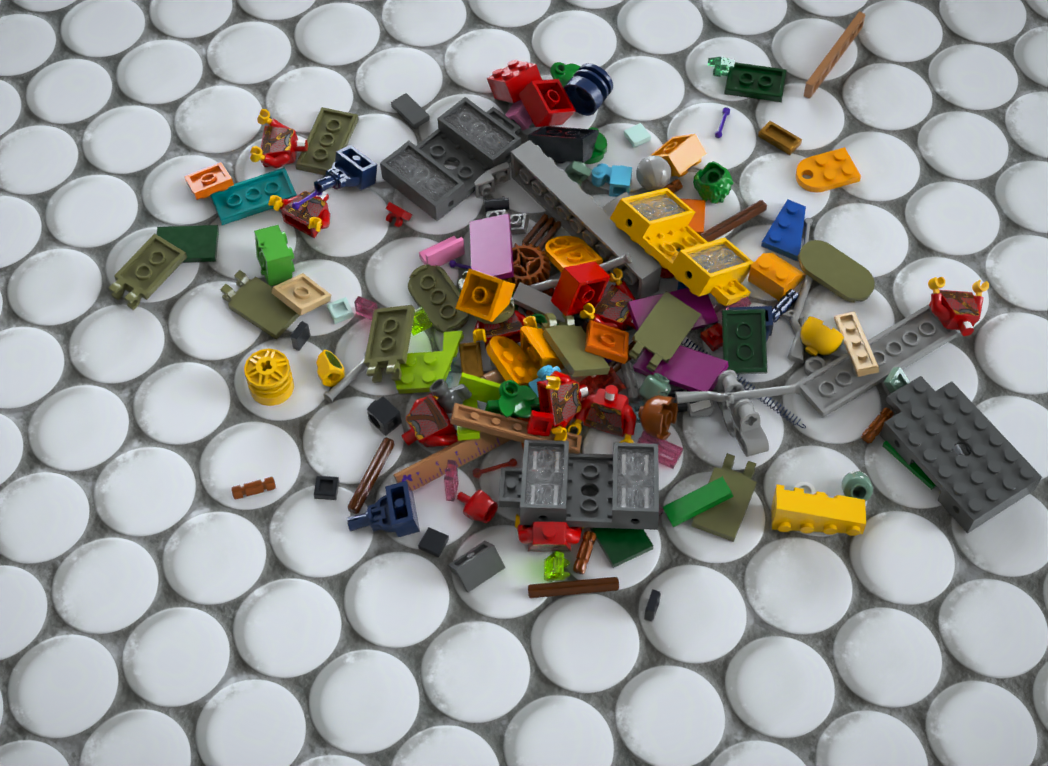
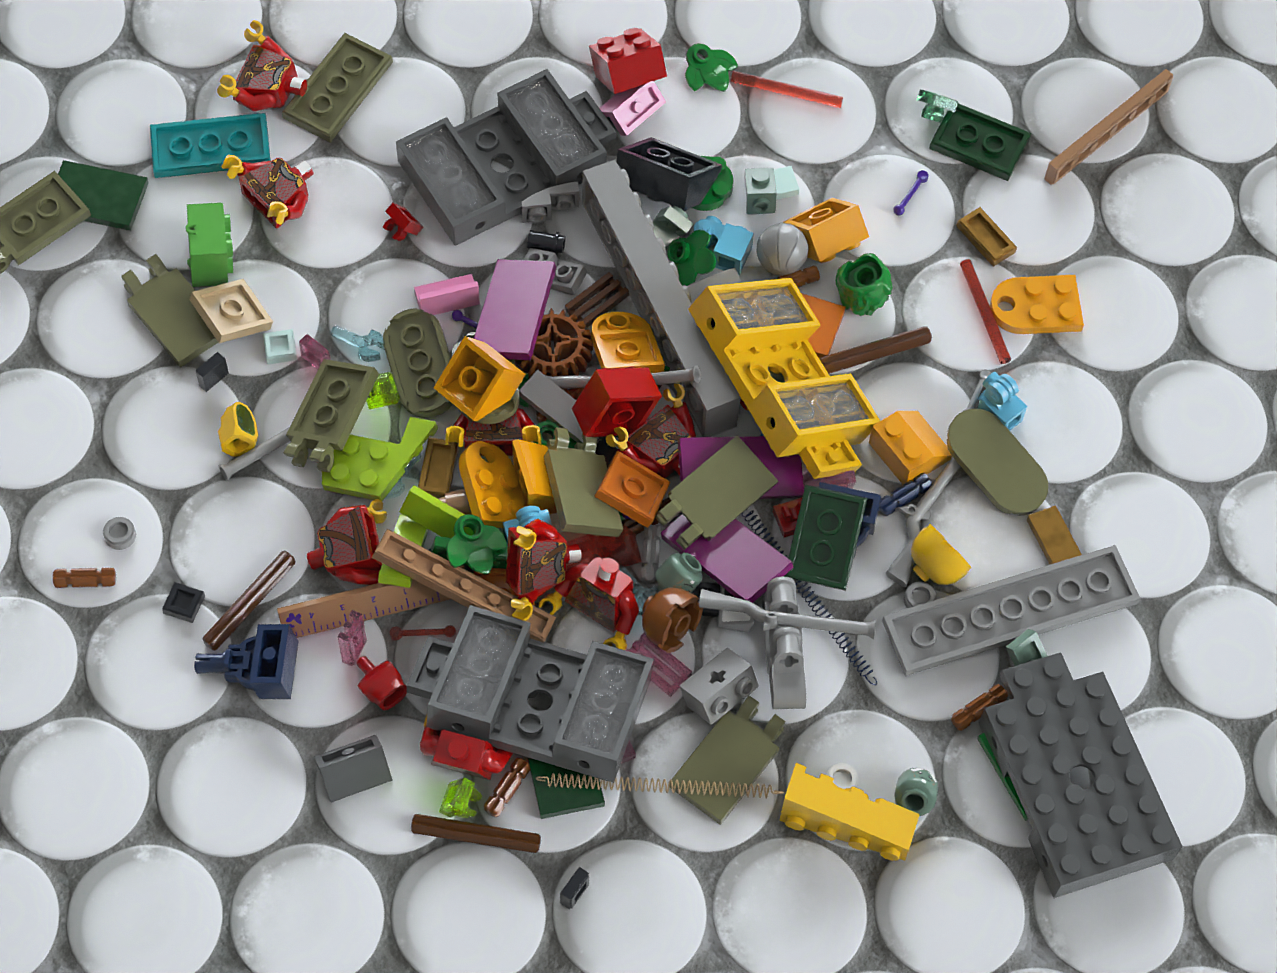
camera: 10 degrees right, 5 degrees up
orange plate [184,162,234,200] -> none
yellow wheel [244,348,294,406] -> none
dark purple hinge [292,190,323,210] -> none
dark blue brick [314,145,377,193] -> none
black brick [367,396,402,436] -> none
dark grey tile [391,93,430,129] -> none
black tile [418,527,449,558] -> none
dark grey piece [430,379,472,414] -> none
red brick [518,79,576,127] -> none
red tile [526,410,554,437] -> none
dark blue wheel [564,63,613,116] -> none
green tile [663,476,734,527] -> none
blue wing [761,199,806,262] -> none
tan tile [834,311,879,377] -> none
torso [928,277,989,336] -> none
none -> light grey tile [103,517,136,550]
none -> clear light blue bar [331,325,385,362]
none -> tan piece [535,773,784,798]
none -> green plate [667,230,716,286]
none -> light grey brick [679,647,759,725]
none -> clear red bar [731,71,844,108]
none -> sand green bracket [744,168,777,214]
none -> clear red bar [960,259,1011,364]
none -> medium azure brick [977,372,1027,430]
none -> pearl gold tile [1027,505,1082,565]

